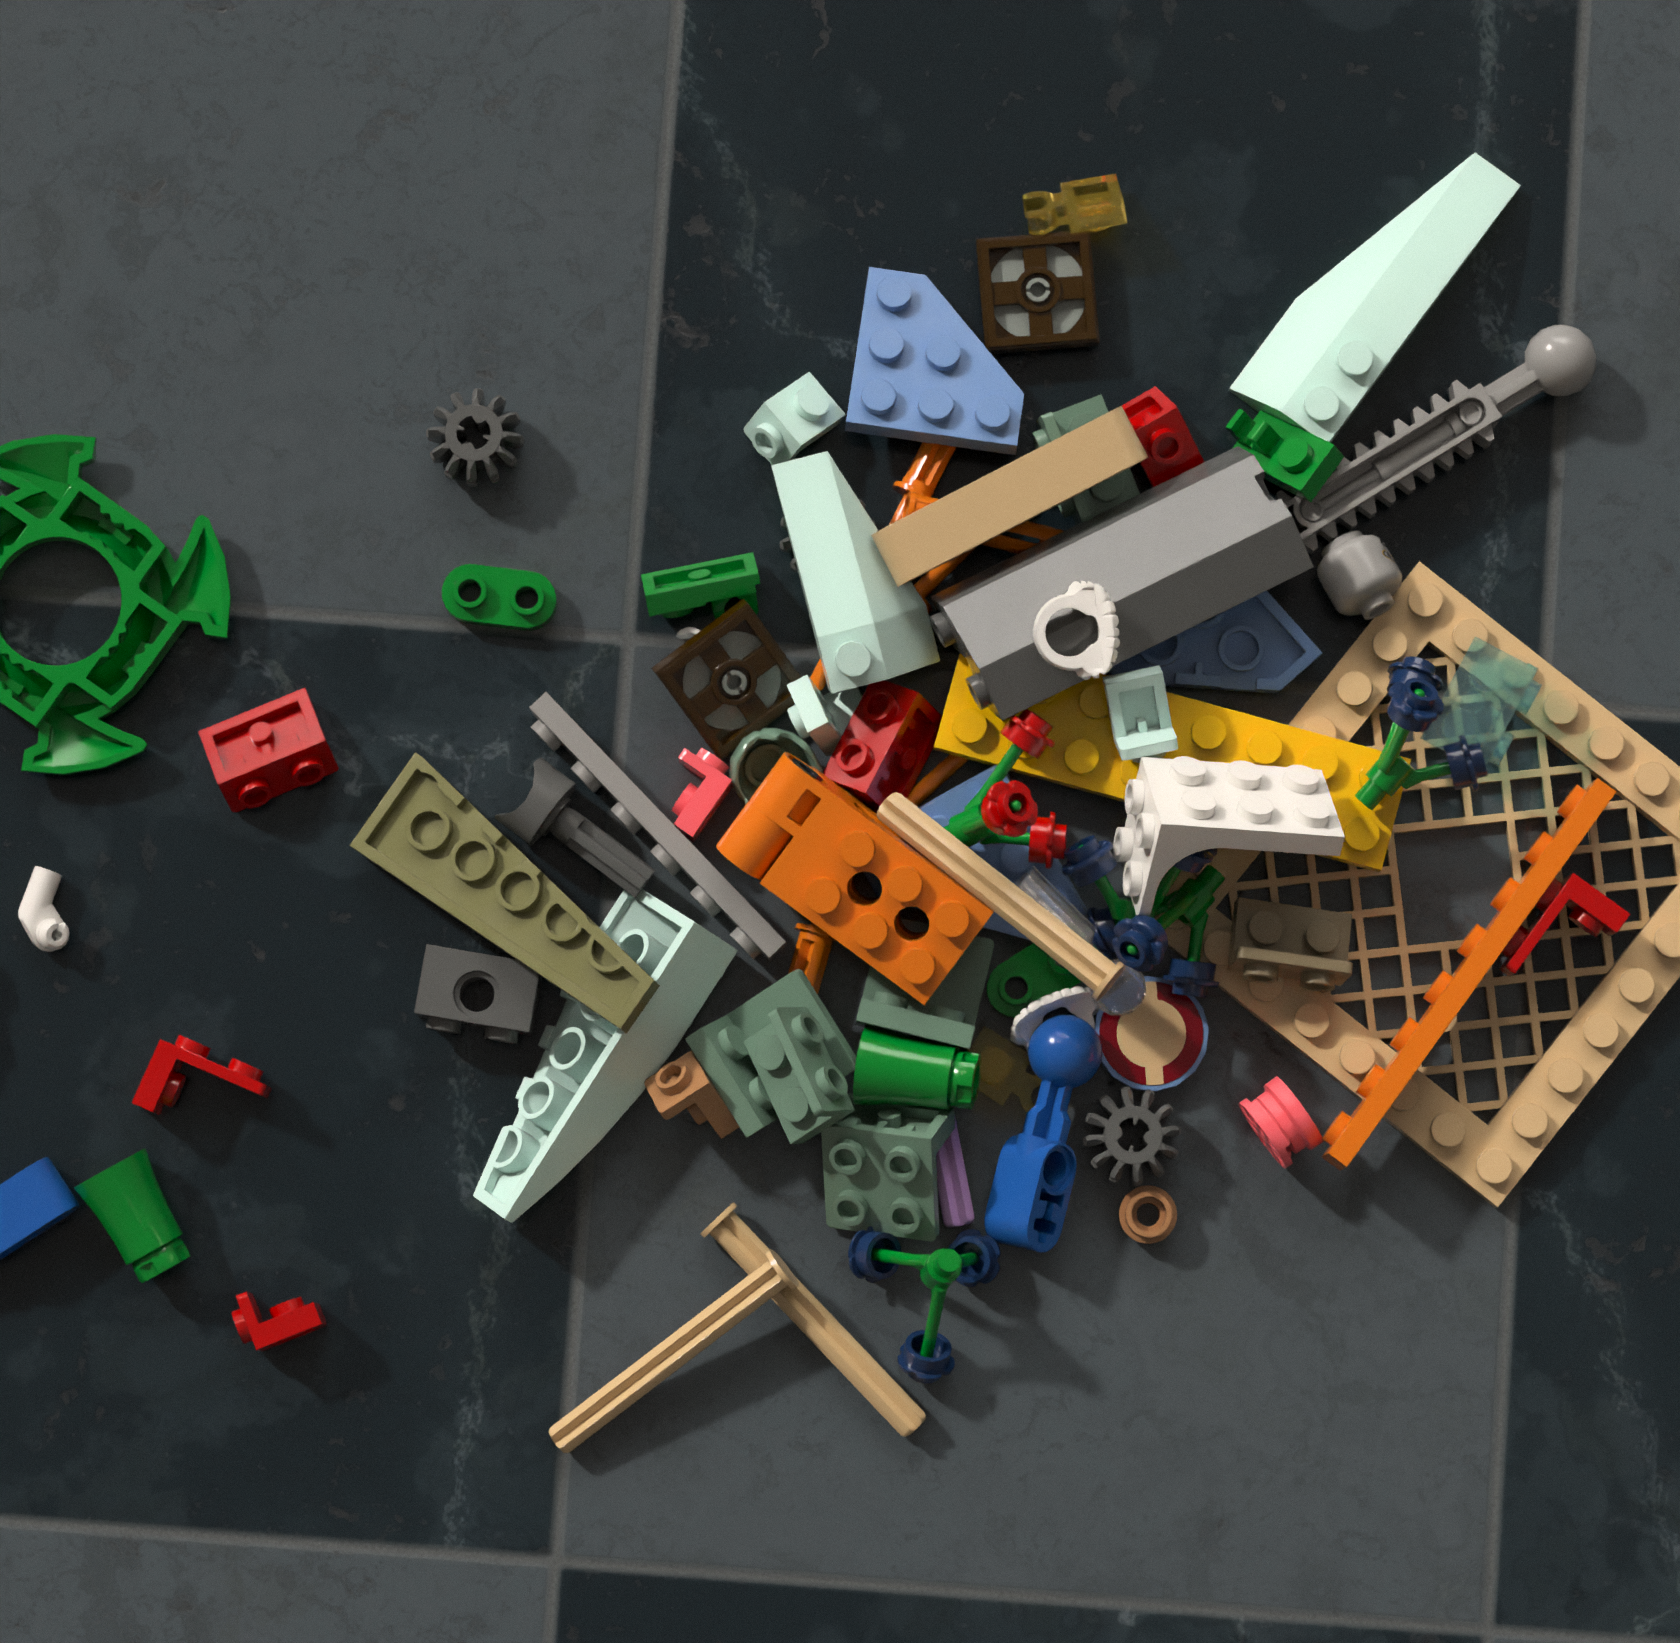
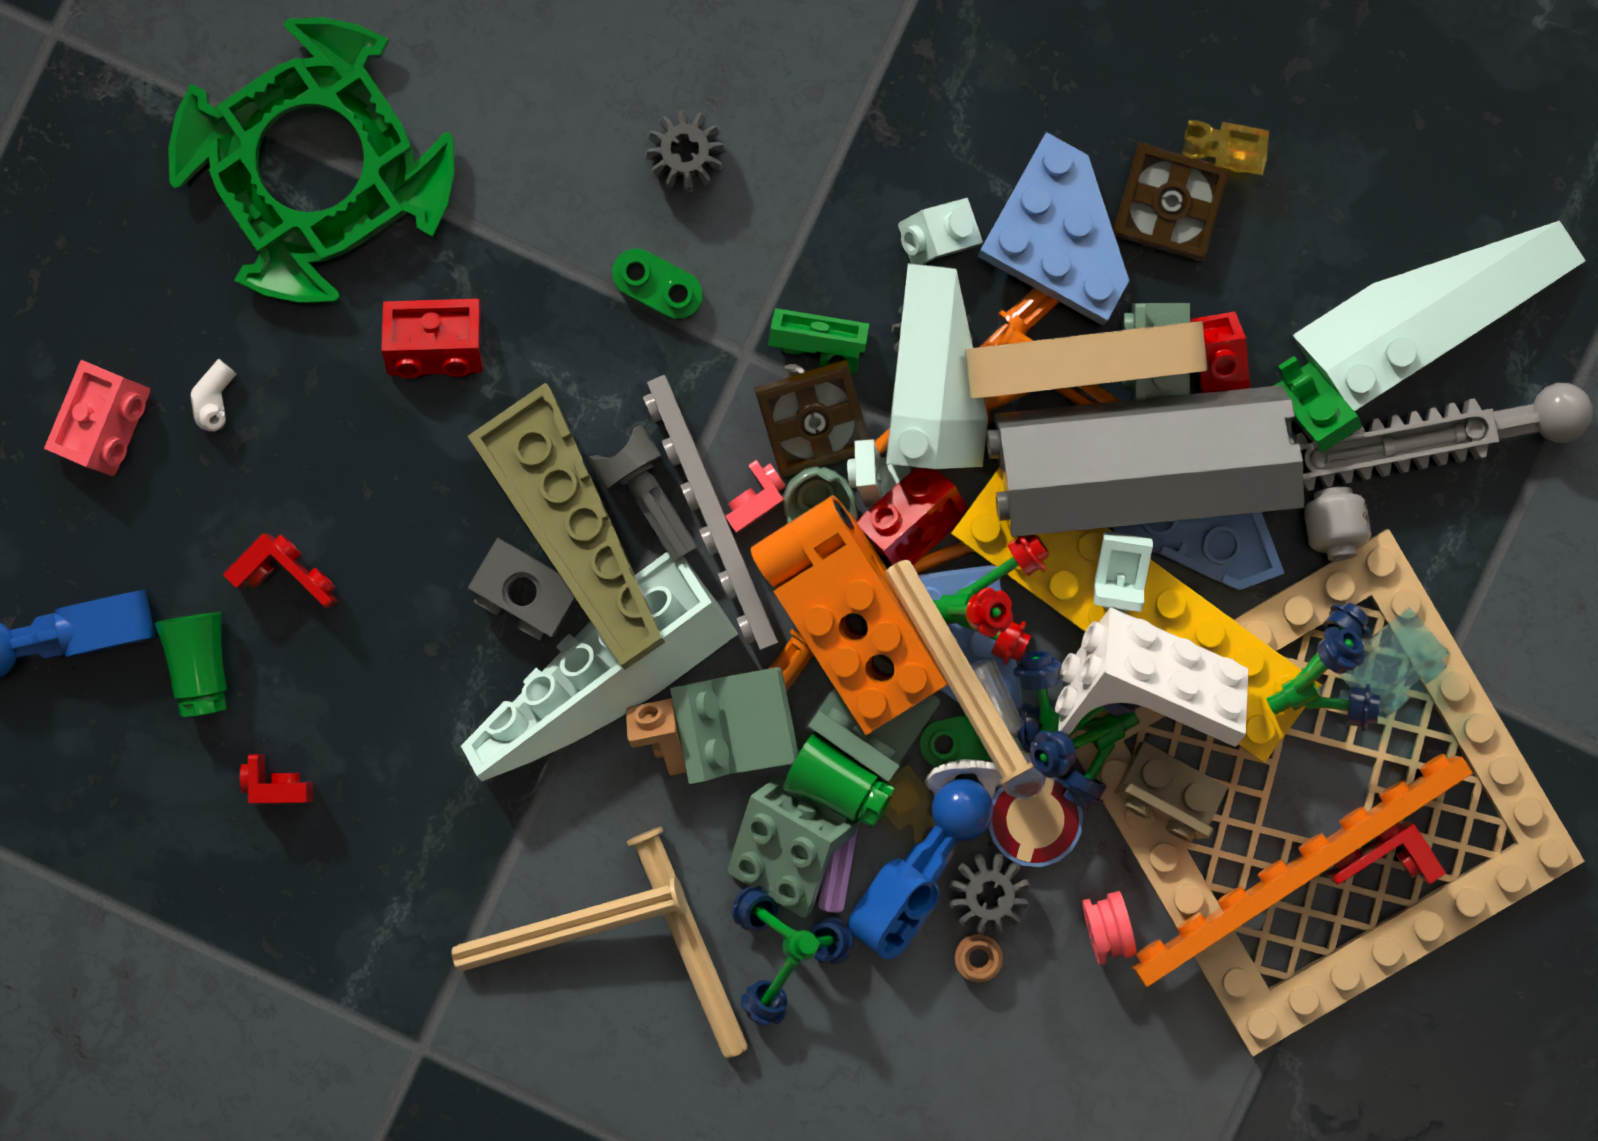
camera: 25 degrees right, 5 degrees up
sand green bracket [743,1007,855,1144] -> none
white piece [1033,581,1120,680] -> none

